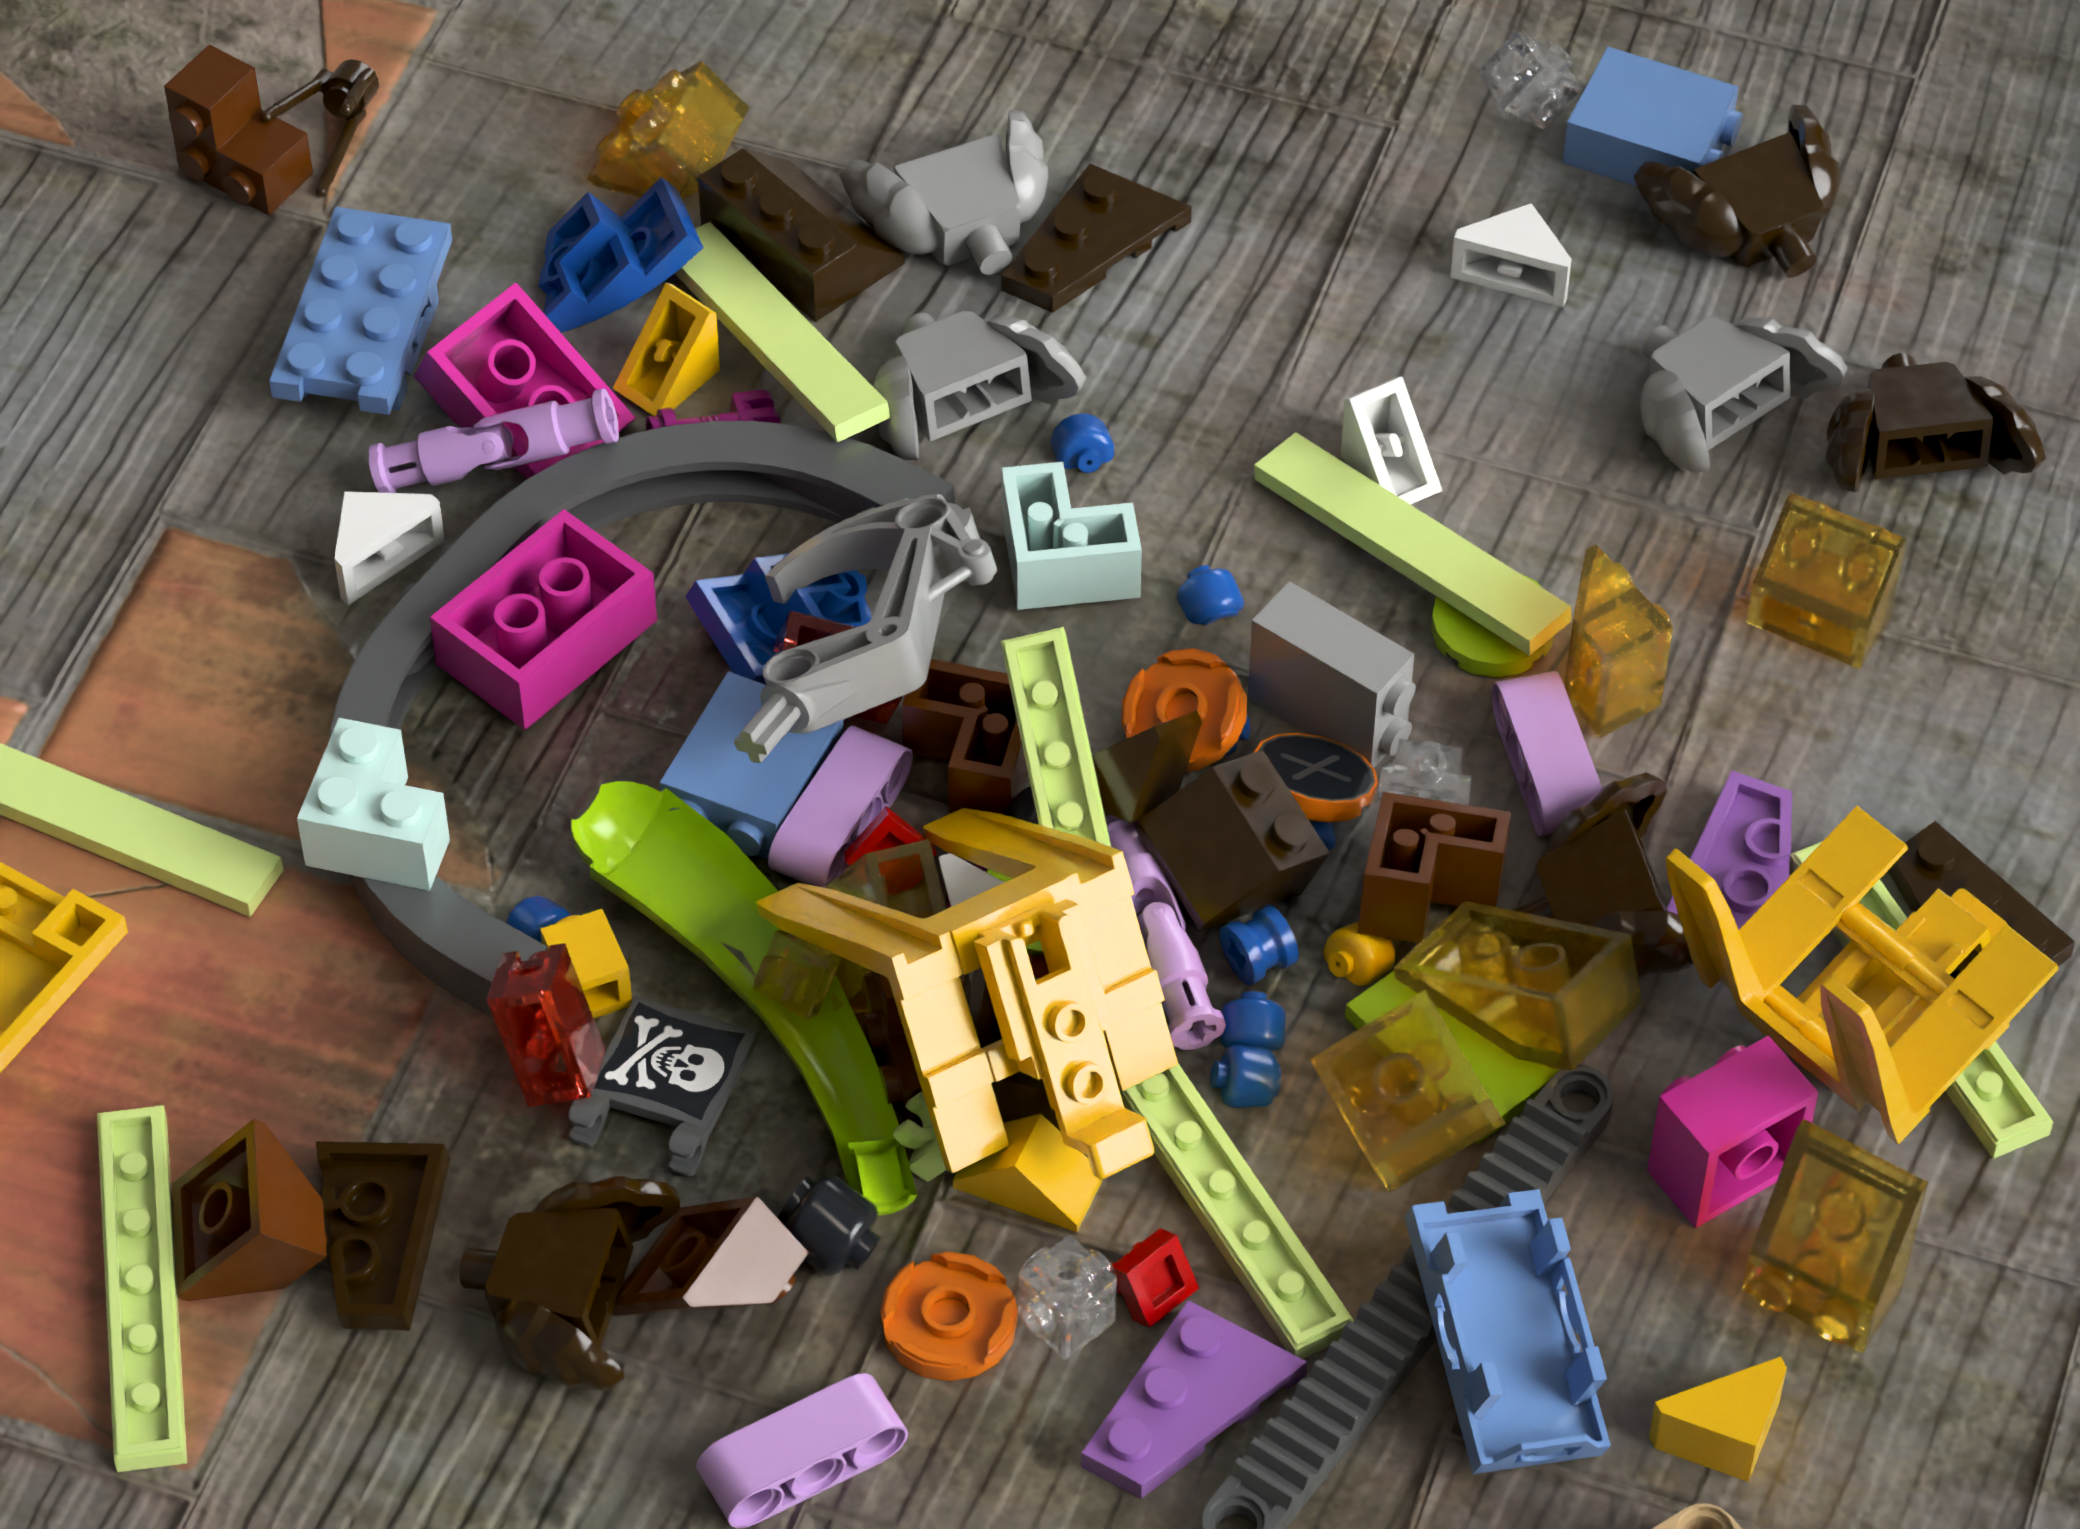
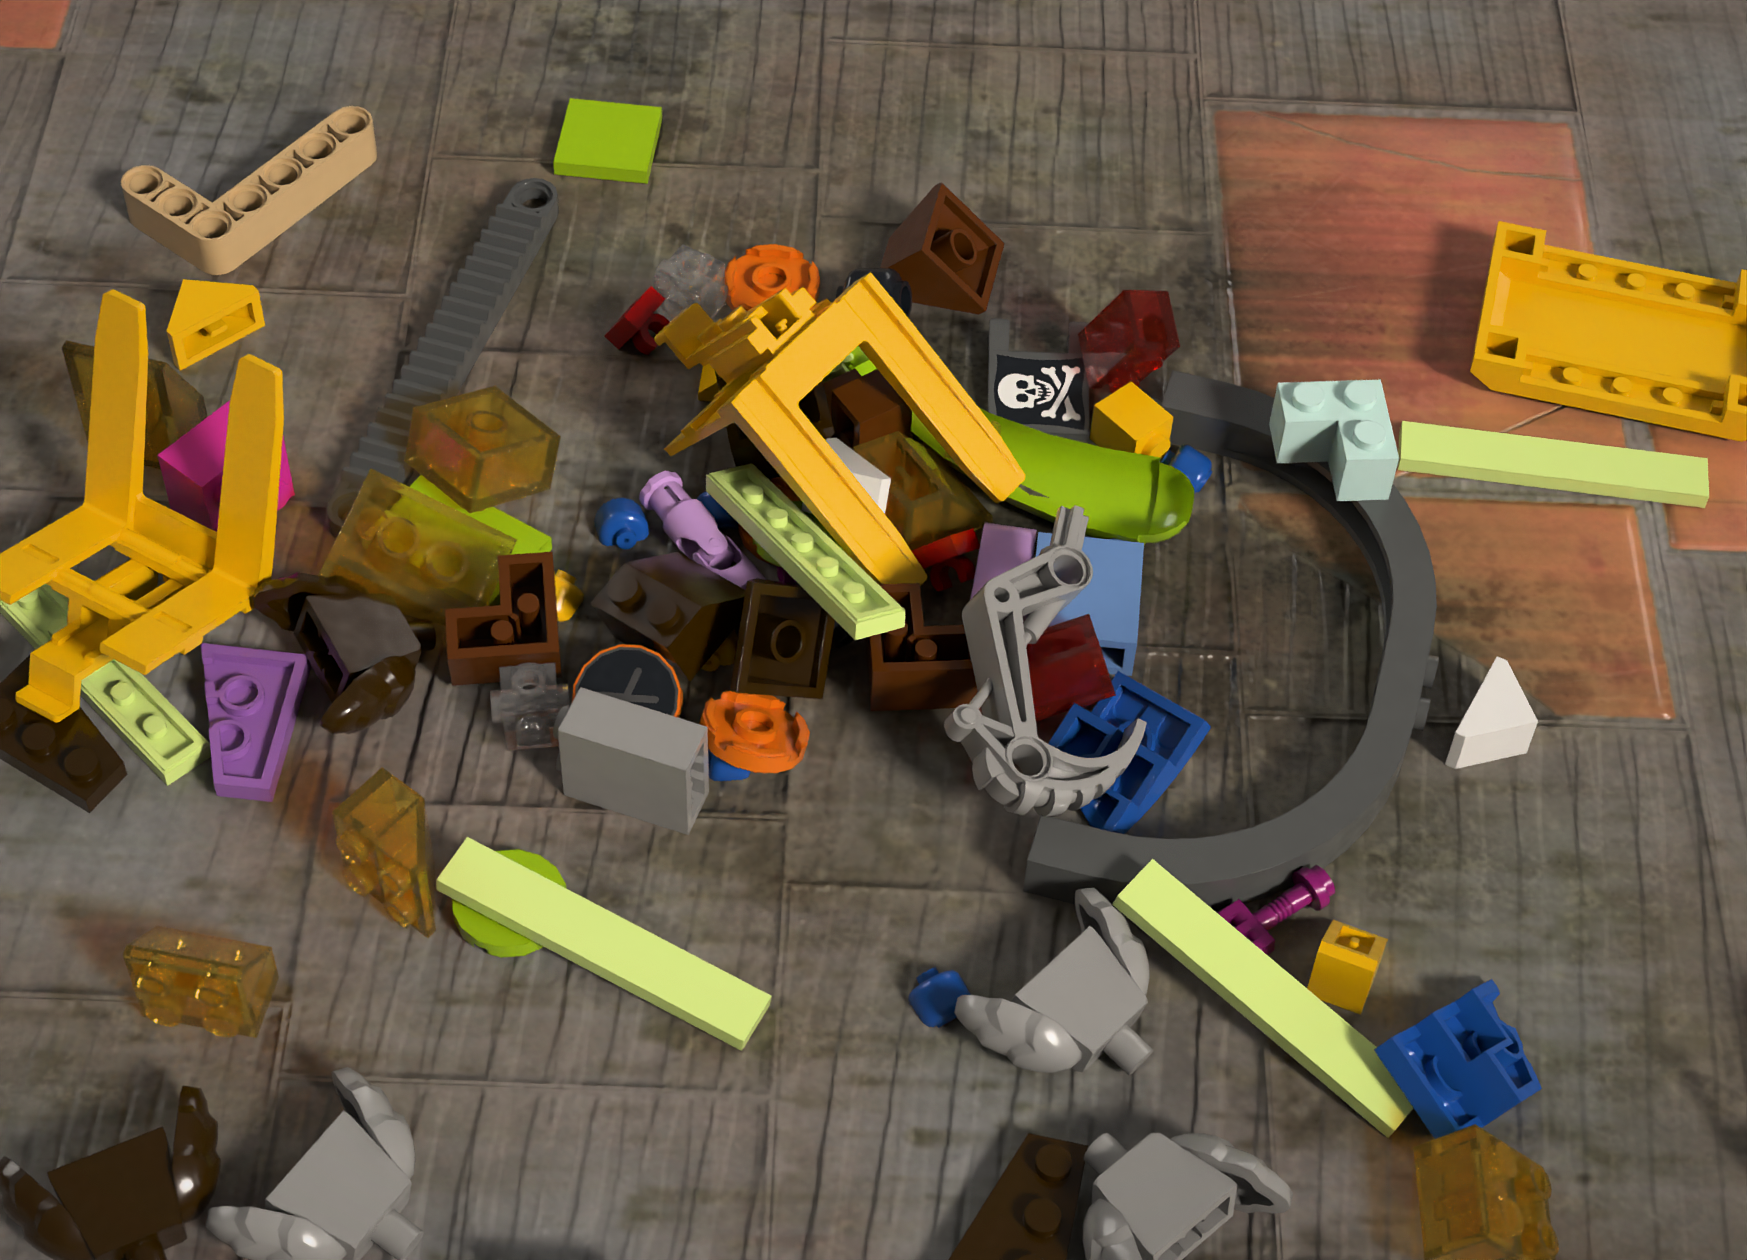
camera: 160 degrees right, 0 degrees up
yellowish green tile [97,1105,187,1472] -> none
reddish brown slope [172,1119,327,1301] -> none
medium blue piece [269,207,452,415] -> none
dark brown wing [315,1141,450,1331] -> none
lavender piece [369,389,619,493] -> none
dark pink slope [414,282,636,479] -> none
dark pink brick [430,509,657,730] -> none
dark brown torso [459,1176,680,1391] -> none
lavender beam [696,1373,908,1528] -> none
dark brown slope [698,148,905,322] -> none
light aqua brick [1002,462,1142,610] -> none
medium lavender wing [1081,1300,1307,1499] -> none
yellowish green tile [1119,1063,1354,1359] -> none
blue piece [1176,565,1244,626] -> none
blue piece [1210,1044,1281,1108] -> none
blue wheel [1219,904,1299,985] -> none
white slope [1341,377,1442,505] -> none
medium blue piece [1404,1189,1611,1474] -> none
lavender beam [1491,671,1602,836] -> none

